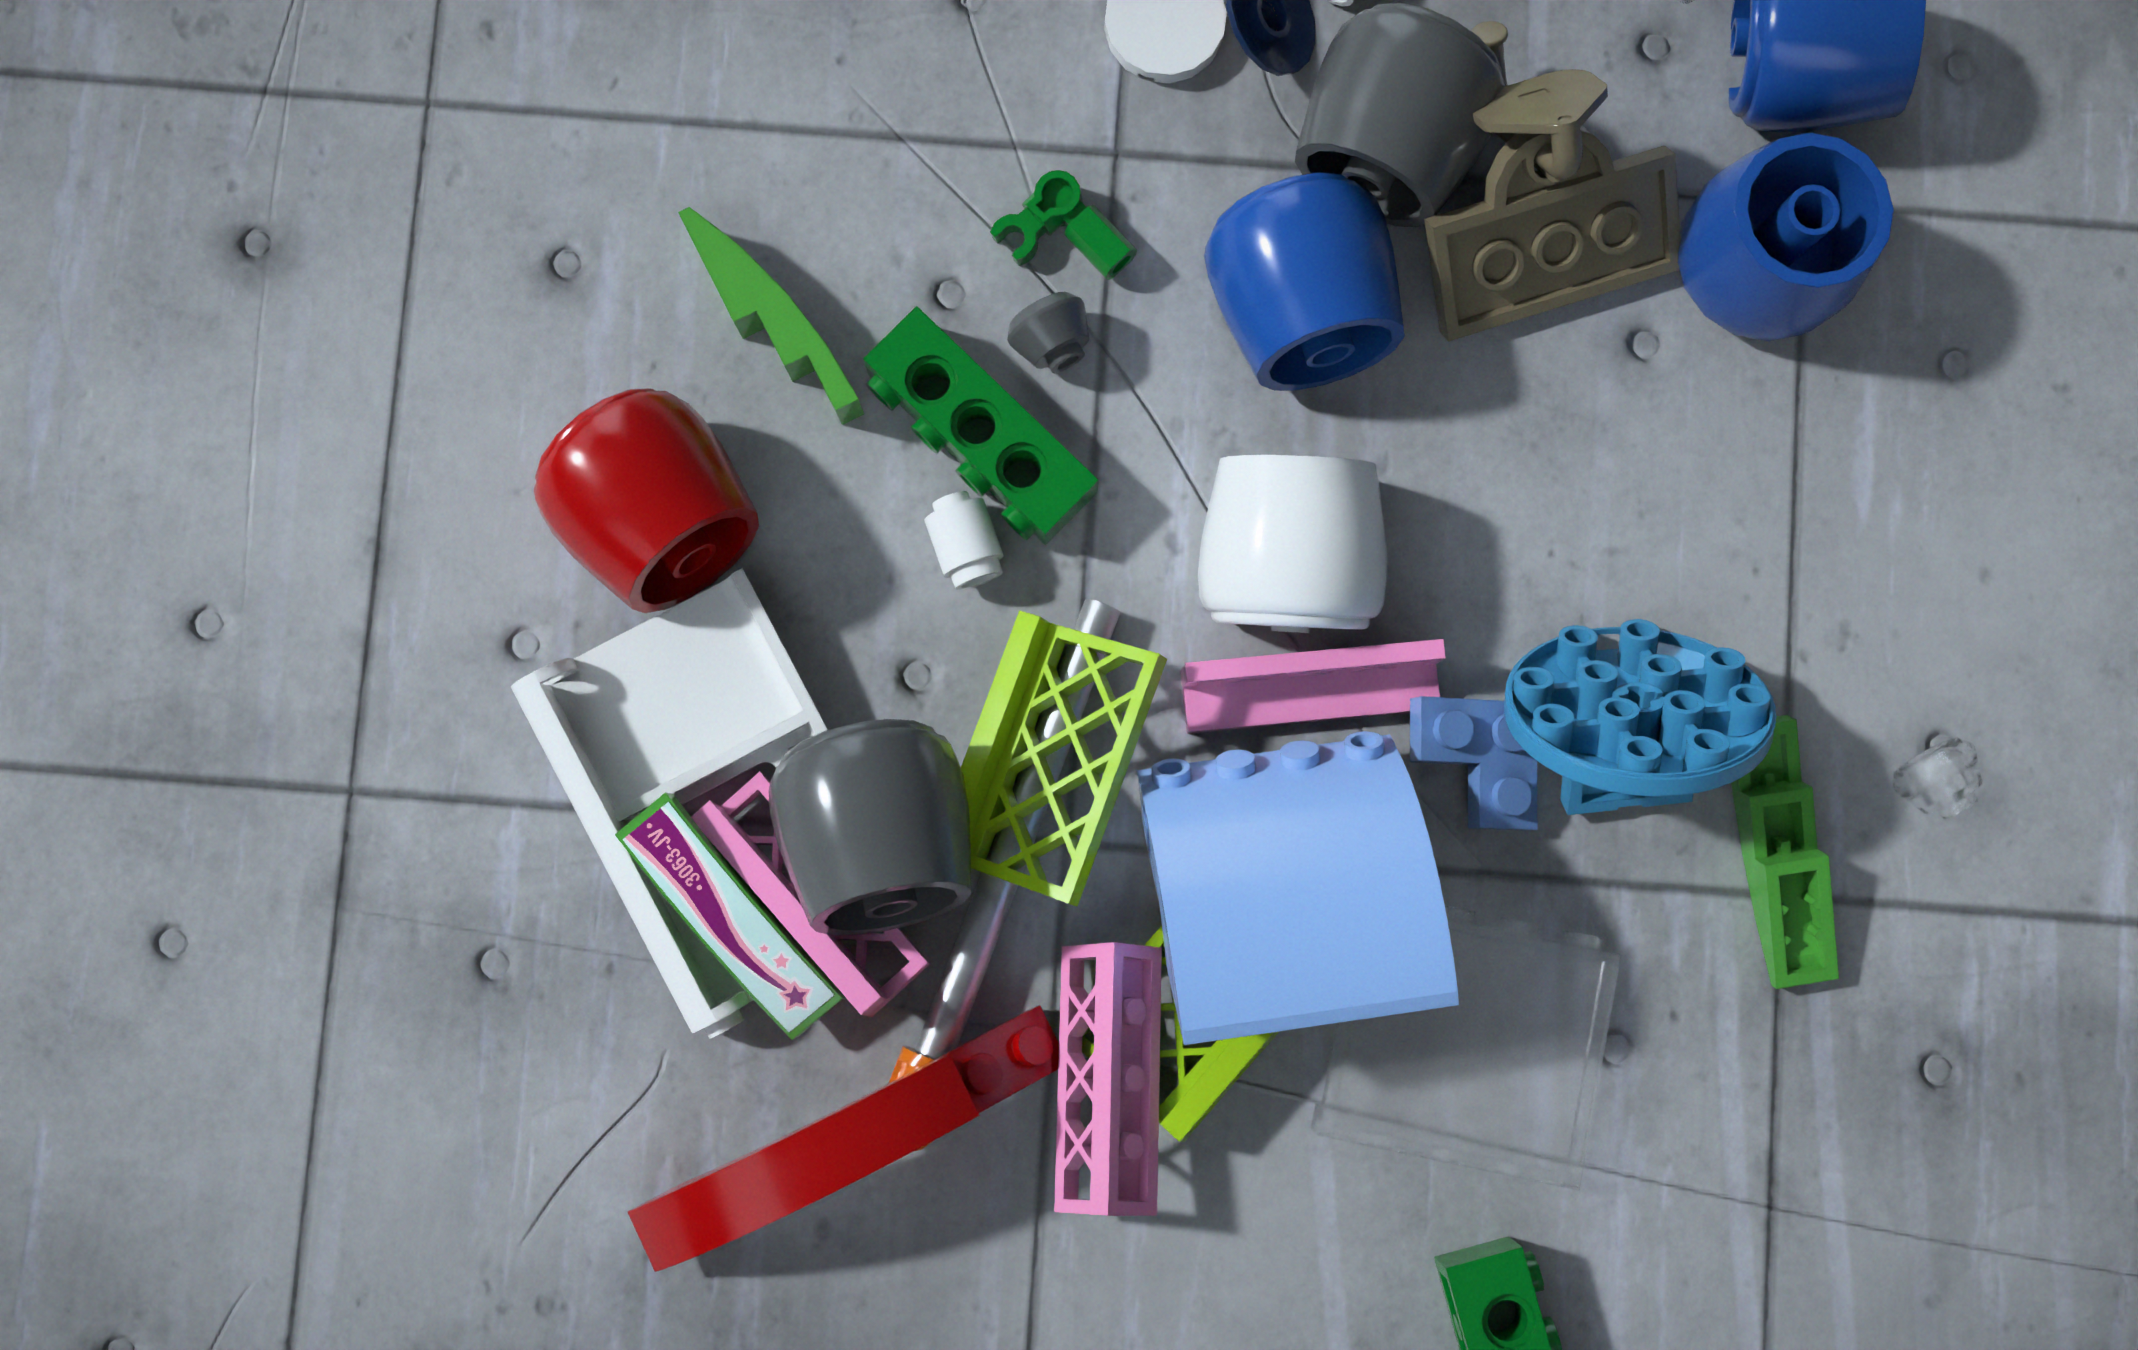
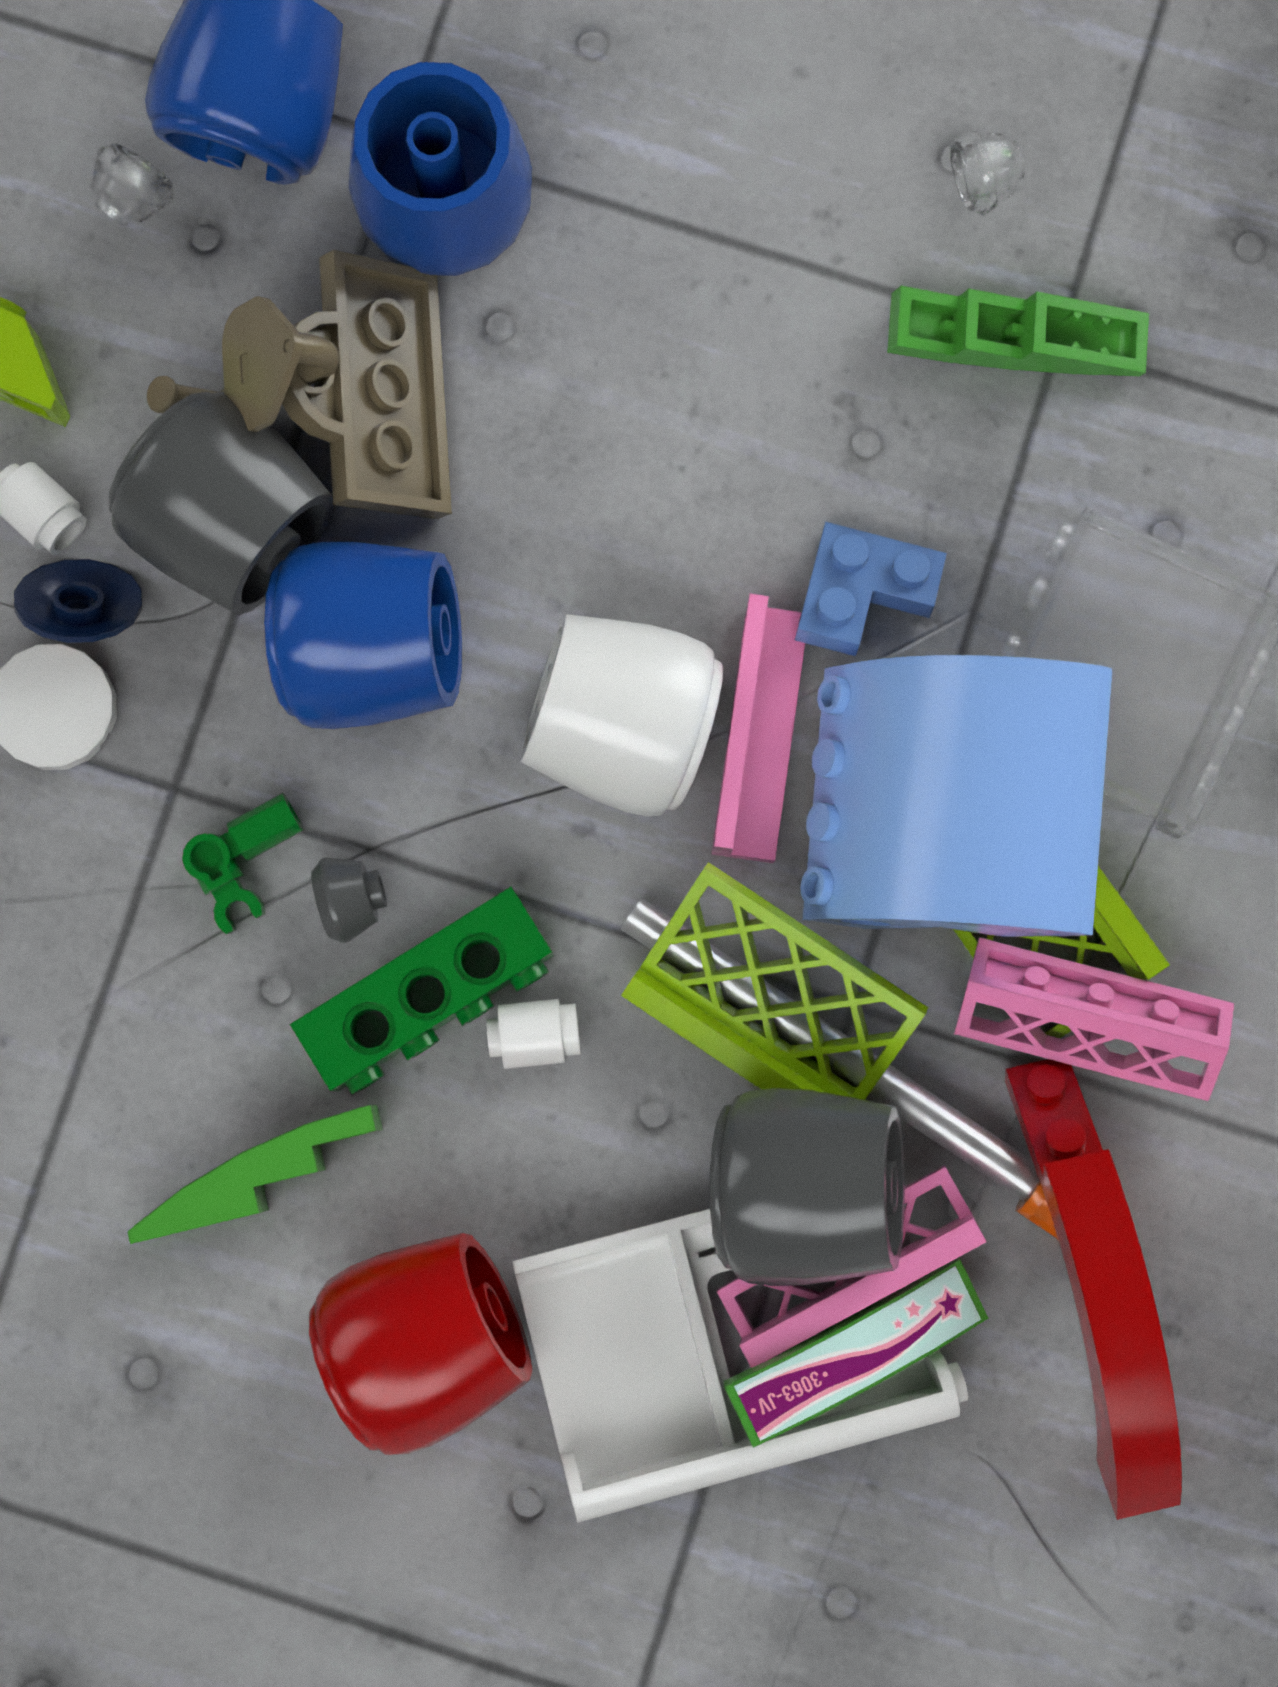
camera: 75 degrees left, 0 degrees up
dark azure bracket [1504,619,1777,815] -> none

